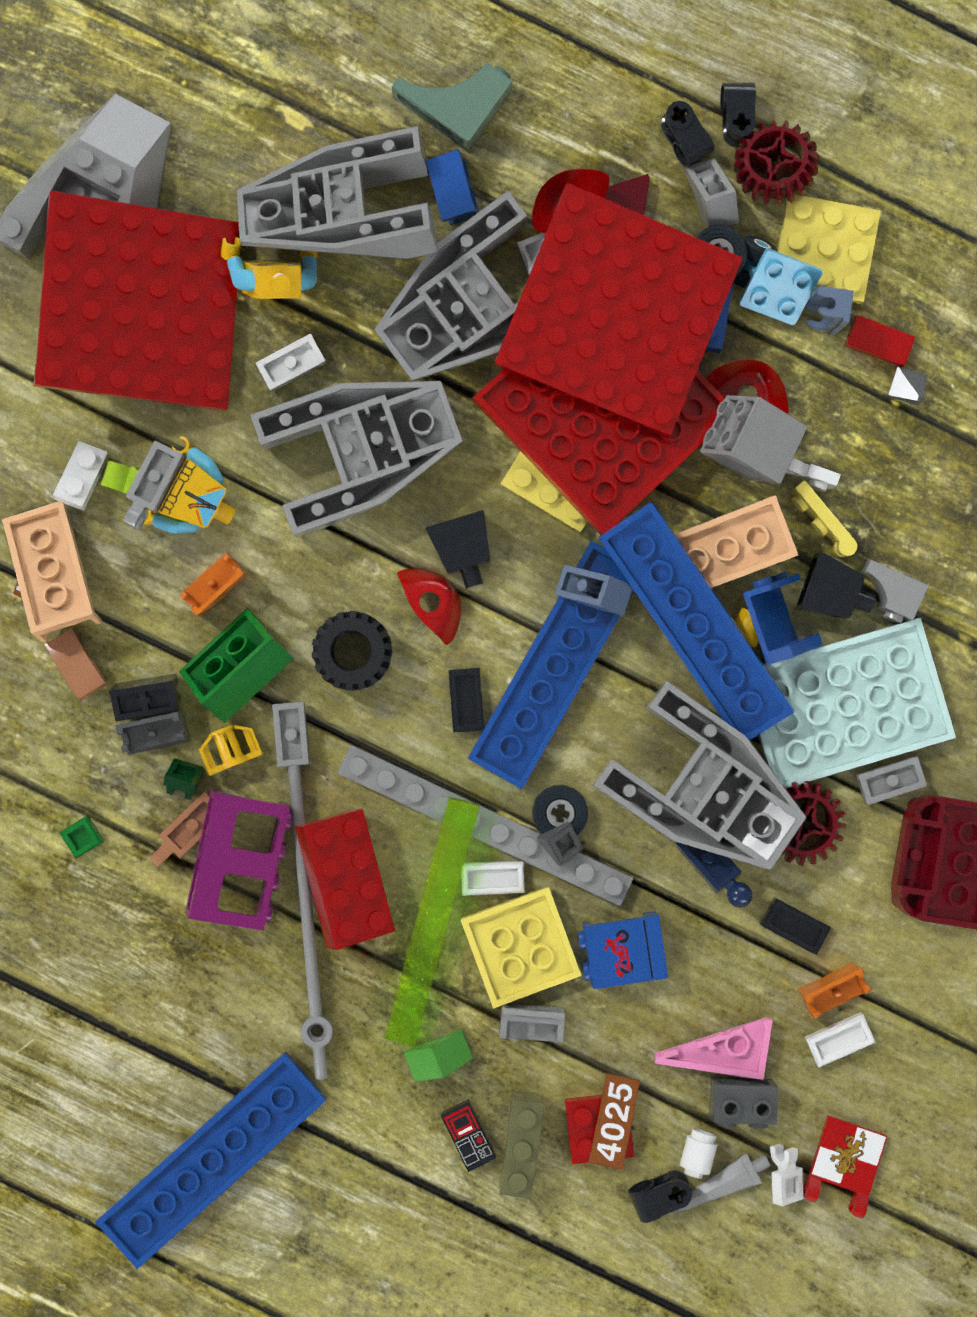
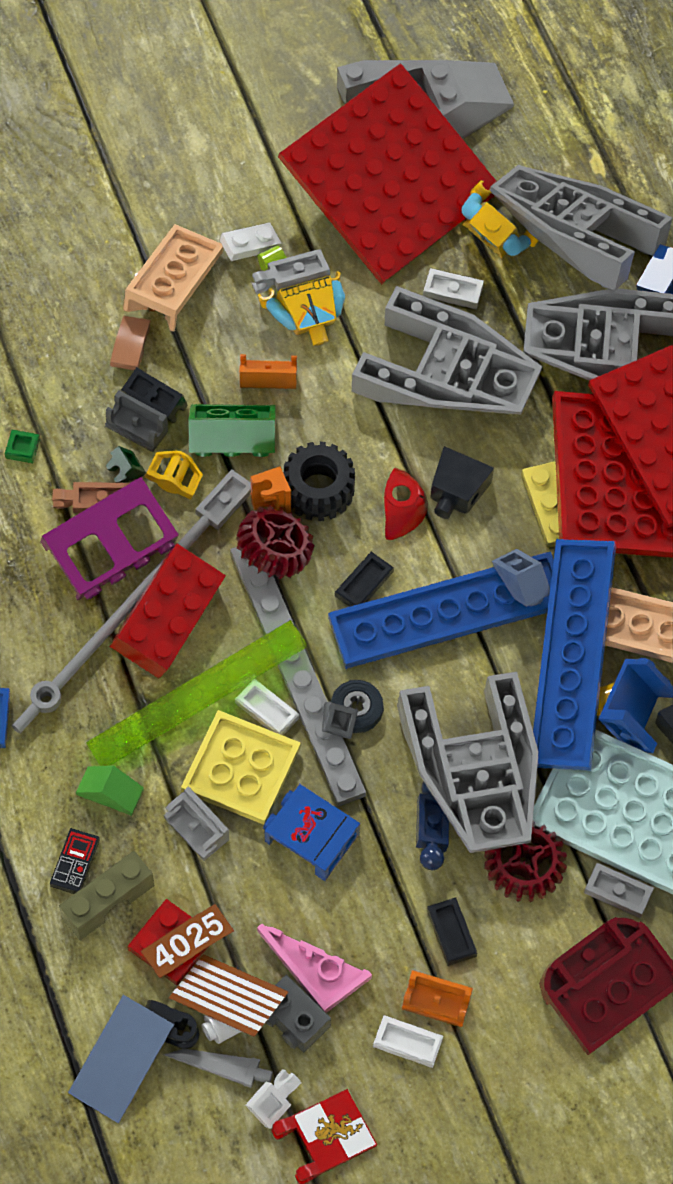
camera: 40 degrees right, 25 degrees down
none -> sand blue sticker [68,995,174,1124]
none -> sticker [169,954,289,1037]
none -> dark red gear [236,505,315,580]
none -> orange hinge [250,466,291,514]

